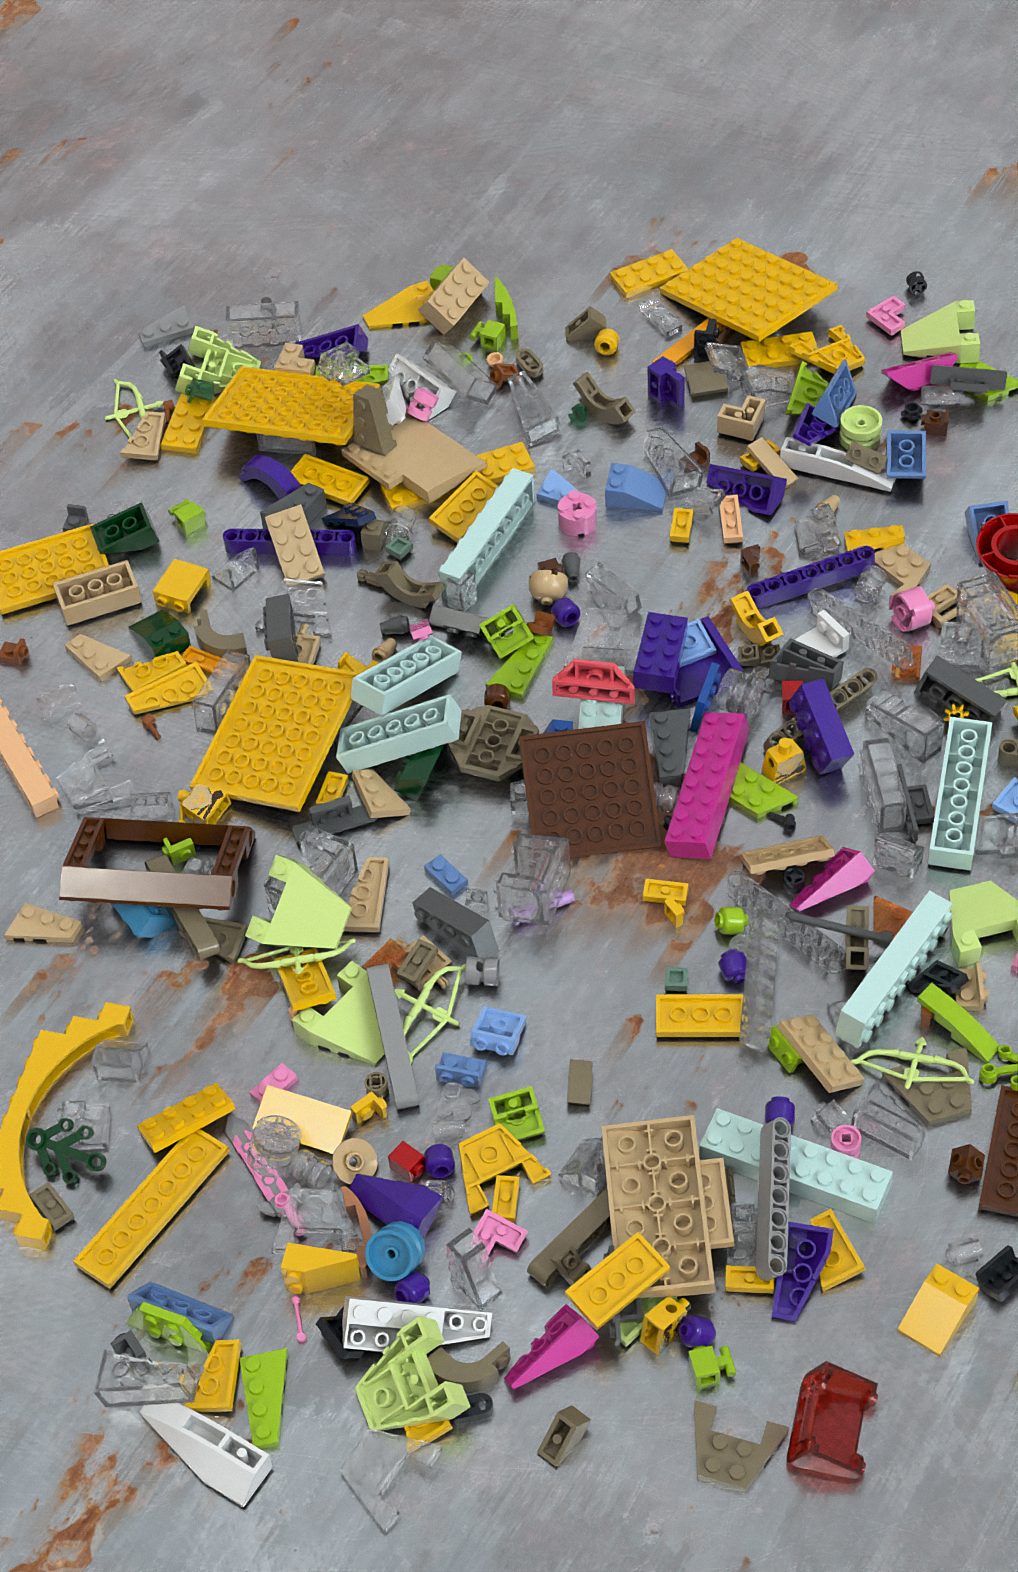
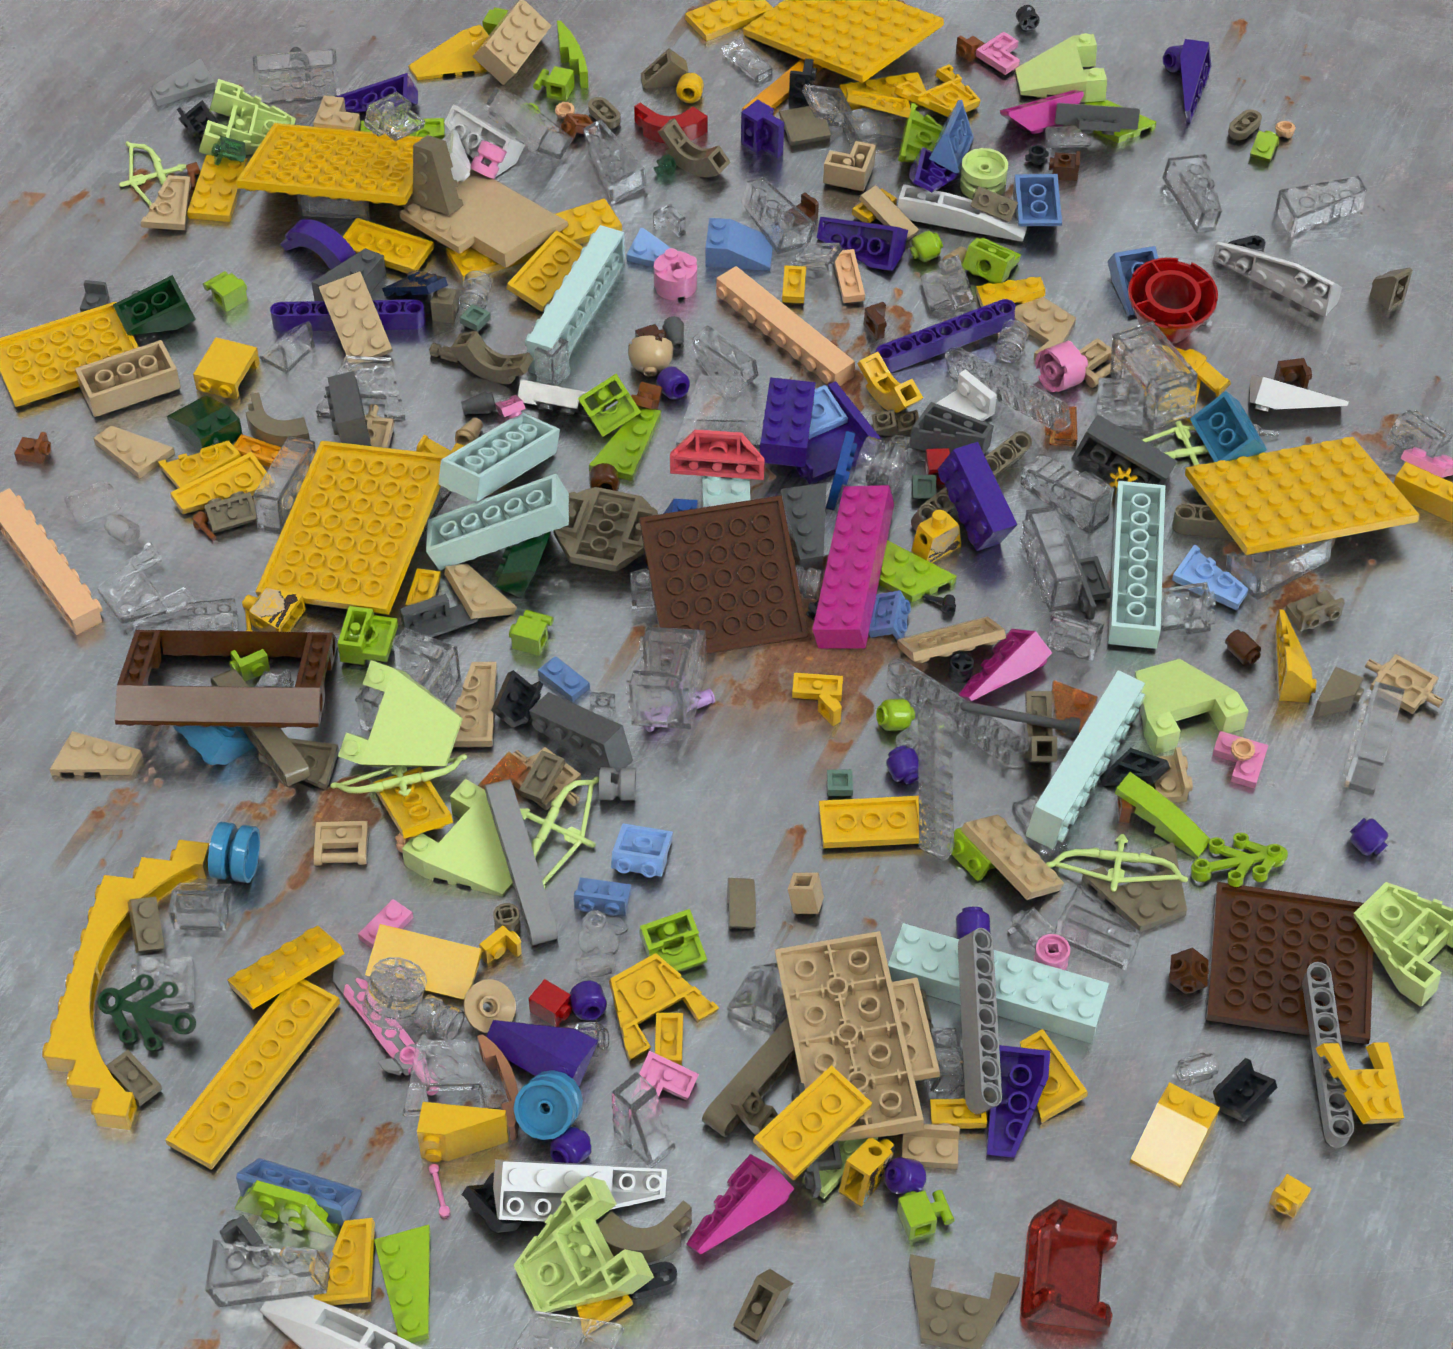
camera: 10 degrees left, 0 degrees up
none -> dark tan plate [128,897,165,953]
none -> dark tan bracket [204,491,259,534]
none -> dark azure wheel [208,821,260,883]
none -> tan plate [314,821,368,866]
none -> lime brick [337,606,398,665]
none -> black bracket [491,670,543,728]
none -> lime brick [509,610,554,656]
none -> red arch [634,102,708,144]
none -> light nougat brick [716,266,855,386]
none -> tan brick [788,873,824,914]
none -> yellow wing [846,88,911,118]
none -> medium blue bracket [868,590,911,640]
none -> tan bracket [902,1123,960,1169]
none -> lime head [909,230,943,263]
none -> sand green plate [911,475,936,499]
none -> dark orange bracket [956,35,985,62]
none -> lime brick [962,238,1021,284]

